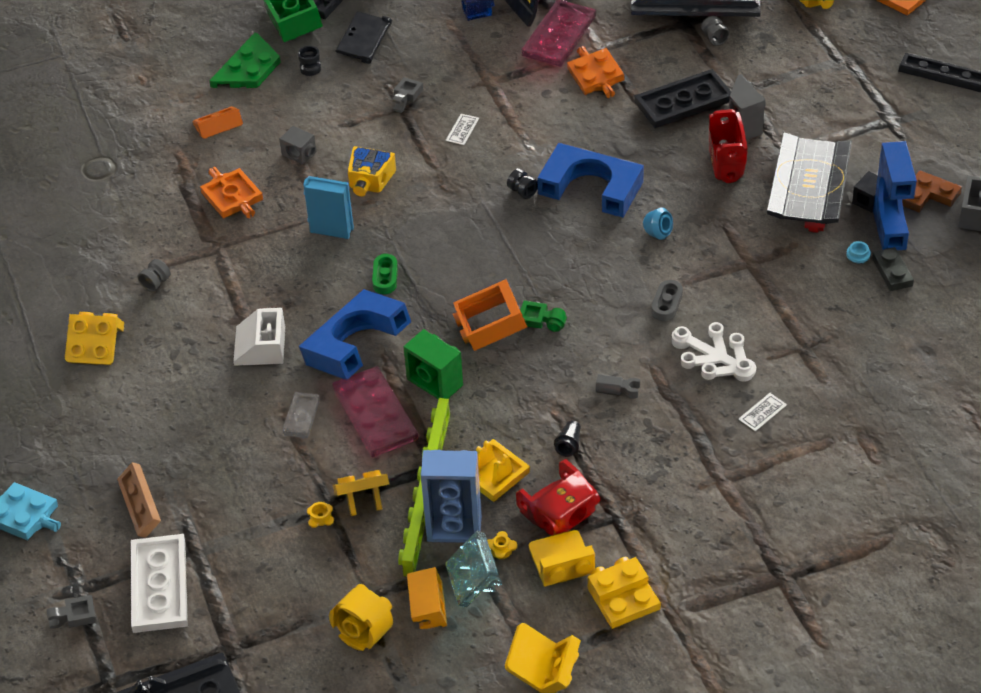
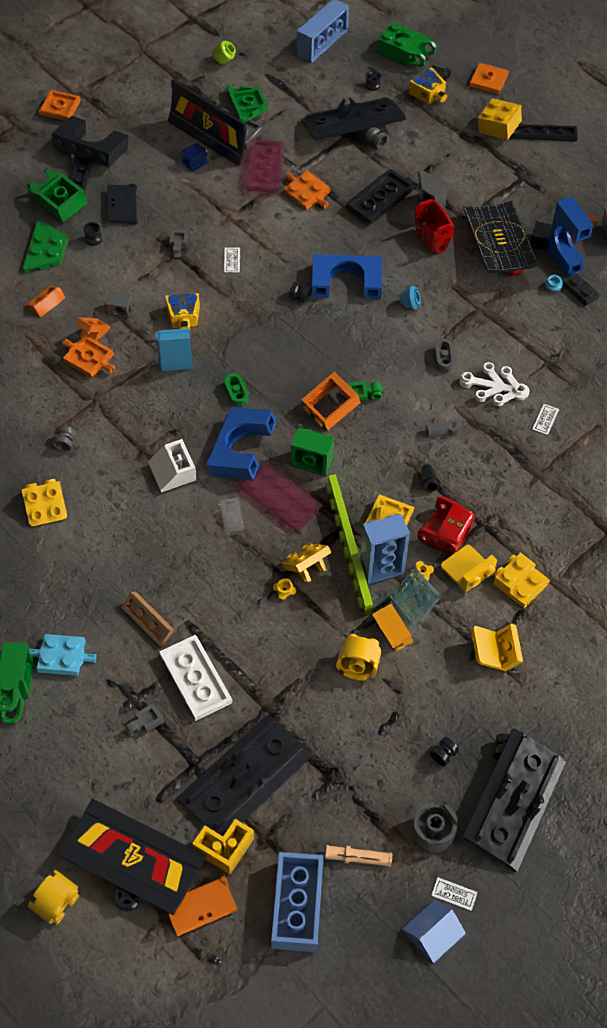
camera: 25 degrees left, 10 degrees up
none -> orange slope [75,317,110,341]
none -> yellow brick [478,98,522,140]

